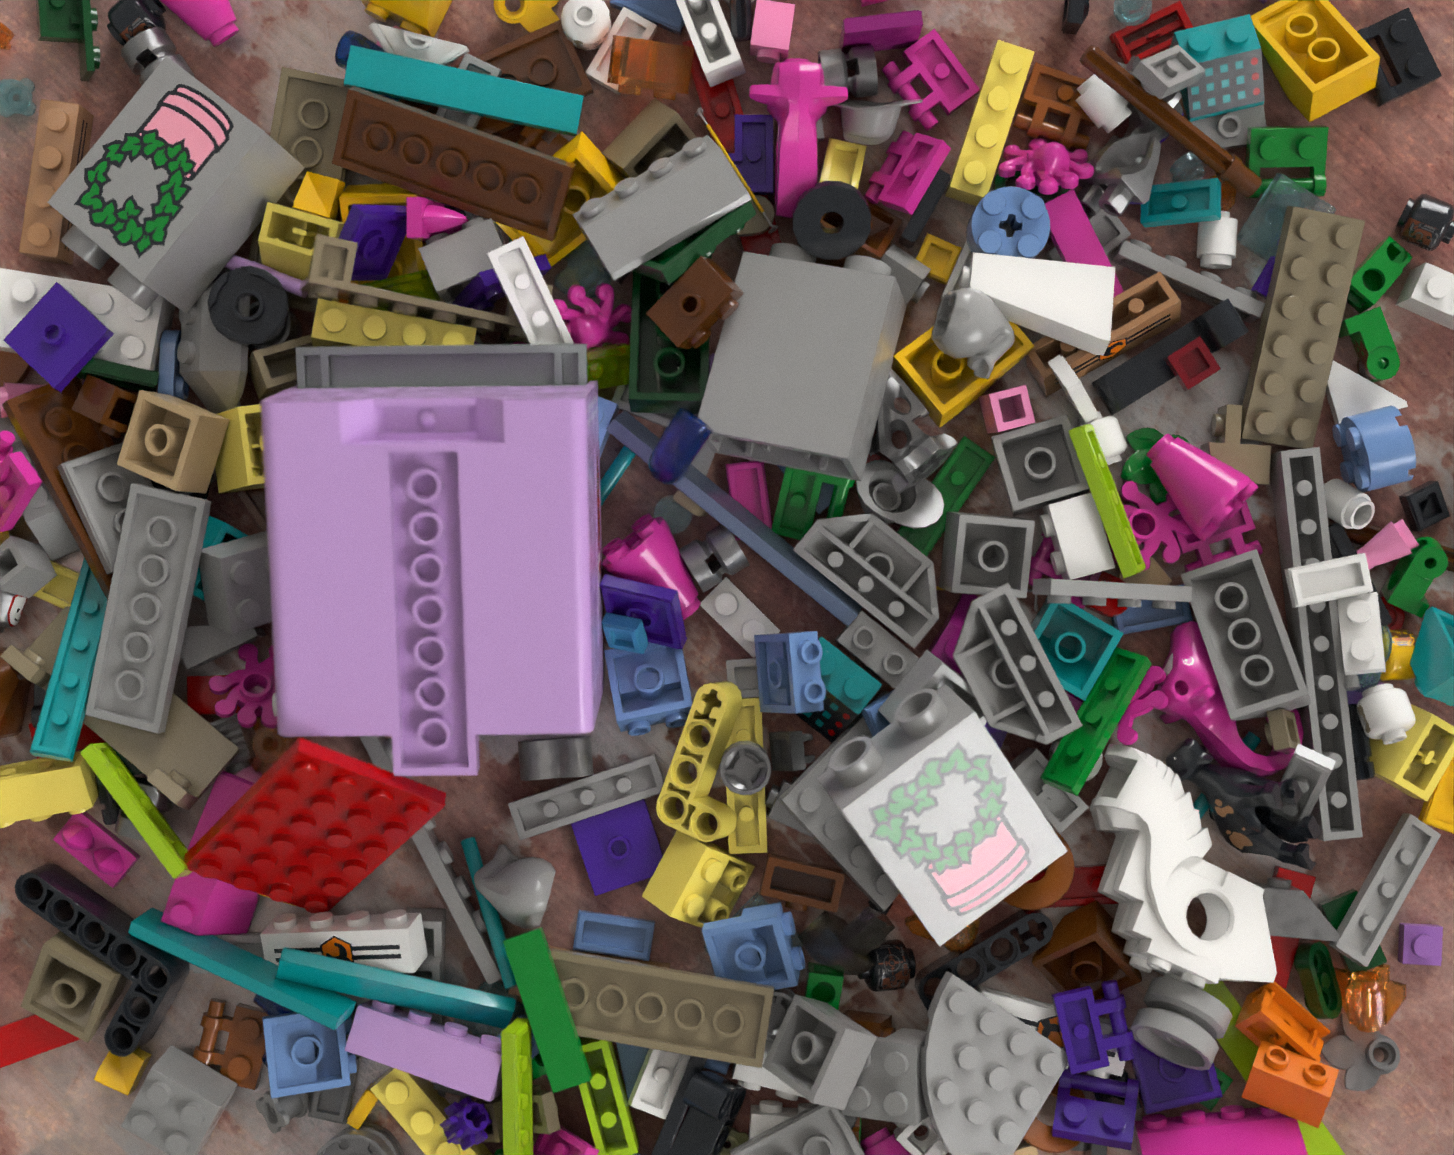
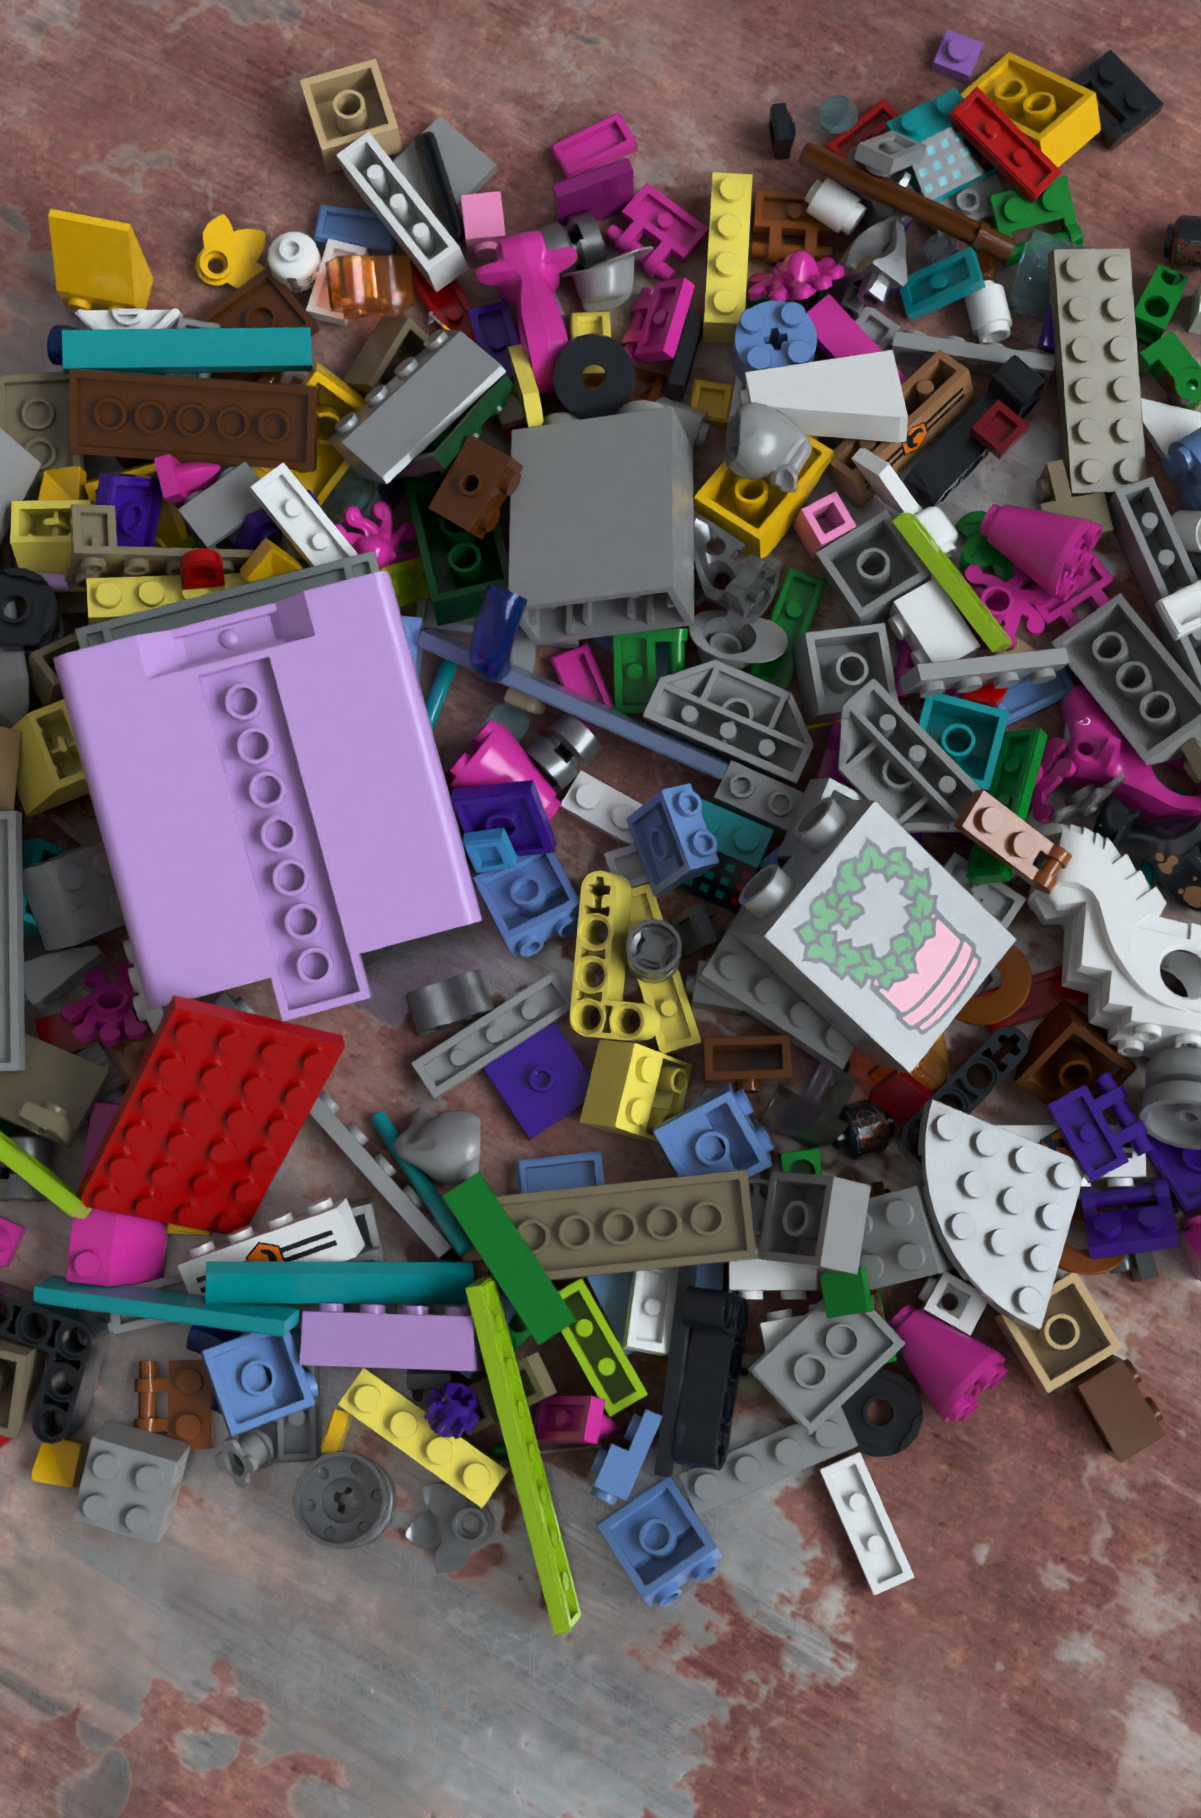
camera: 15 degrees left, 10 degrees down
none -> red tile [179,548,225,590]
none -> yellow slope [239,538,303,583]
none -> light yellow tile [508,344,544,428]
none -> green tile [820,1267,874,1318]
none -> dark red tile [868,1069,931,1125]
none -> red tile [946,86,1062,204]
none -> plate [954,790,1072,894]
none -> flat silver plate [1052,773,1126,823]

